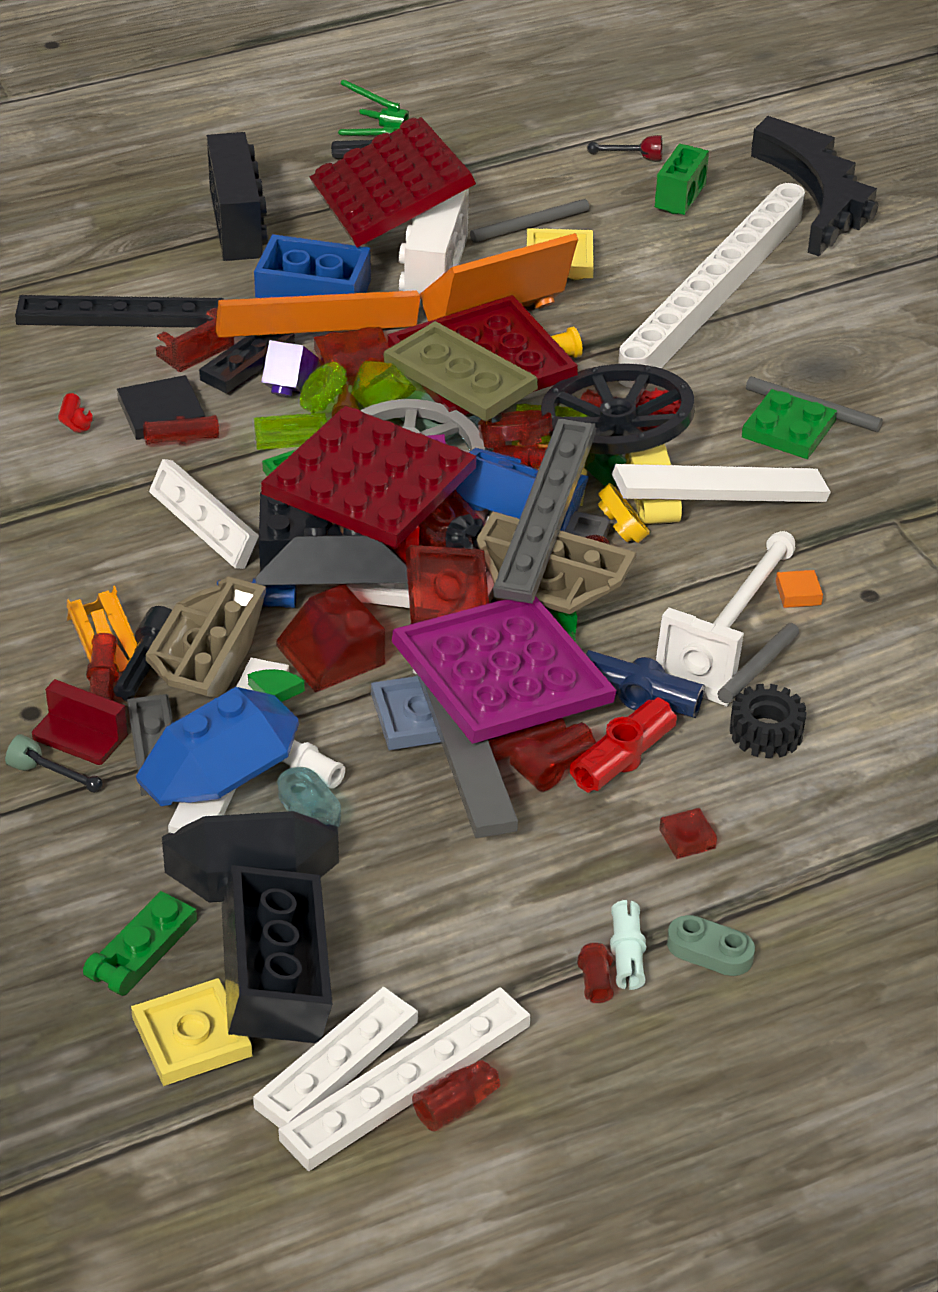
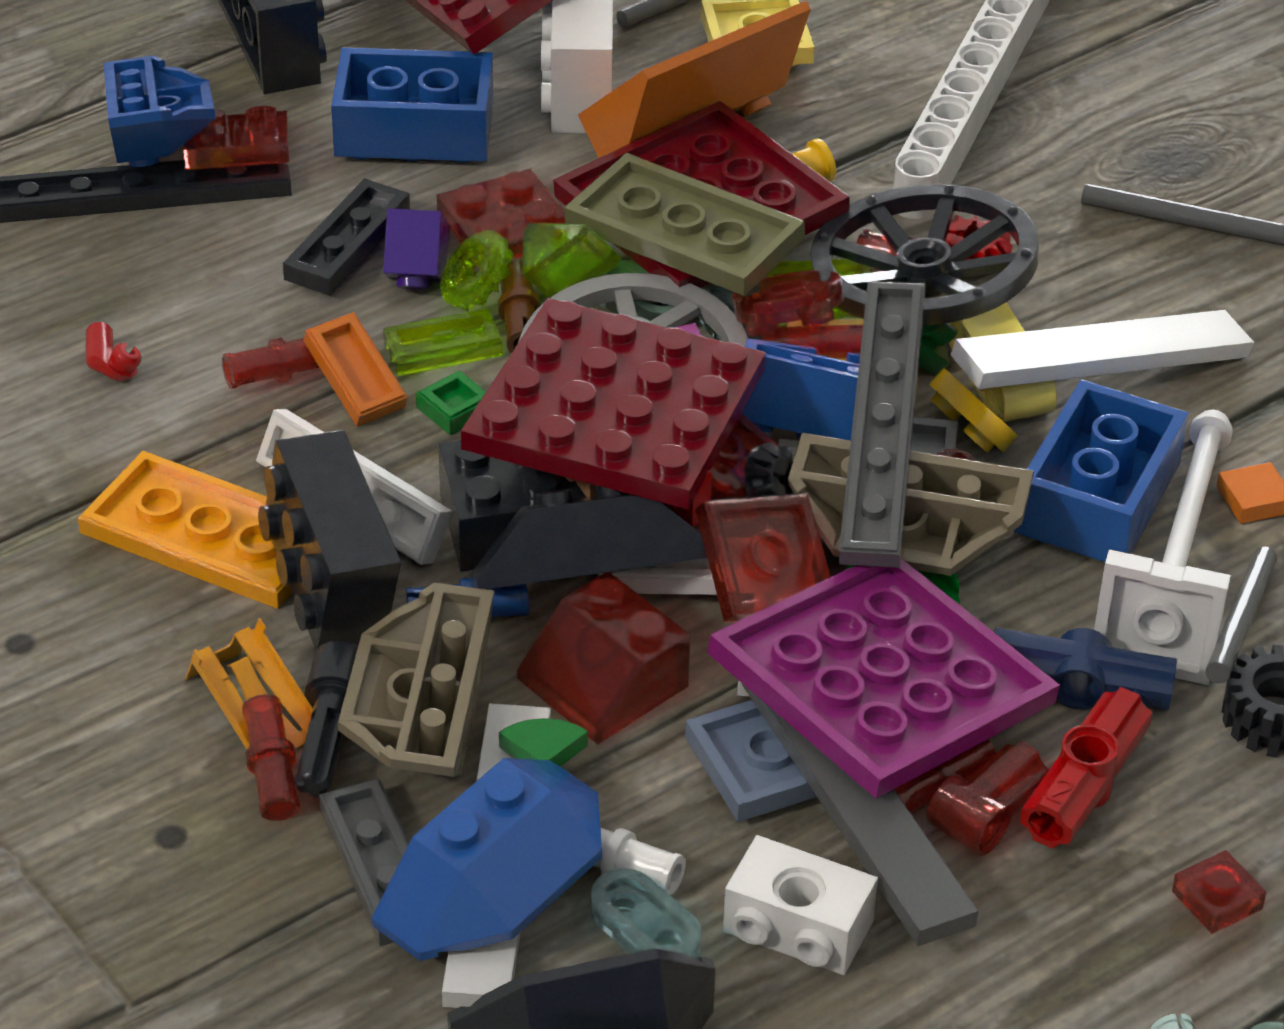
camera: 10 degrees left, 0 degrees up
hinge [5,734,103,793] -> none
dark red panel [32,679,128,765] -> none
black tile [117,375,206,440] -> none
clear red hinge [156,308,234,372] -> none
orange tile [216,290,421,337] -> none
green plate [742,389,837,460] -> none
none -> light orange tile [78,451,293,609]
none -> blue wedge [103,55,216,167]
none -> clear red plate [184,106,290,170]
none -> black brick [258,430,401,650]
none -> orange tile [303,312,408,427]
none -> white brick [723,835,878,975]
none -> blue brick [1014,379,1189,562]

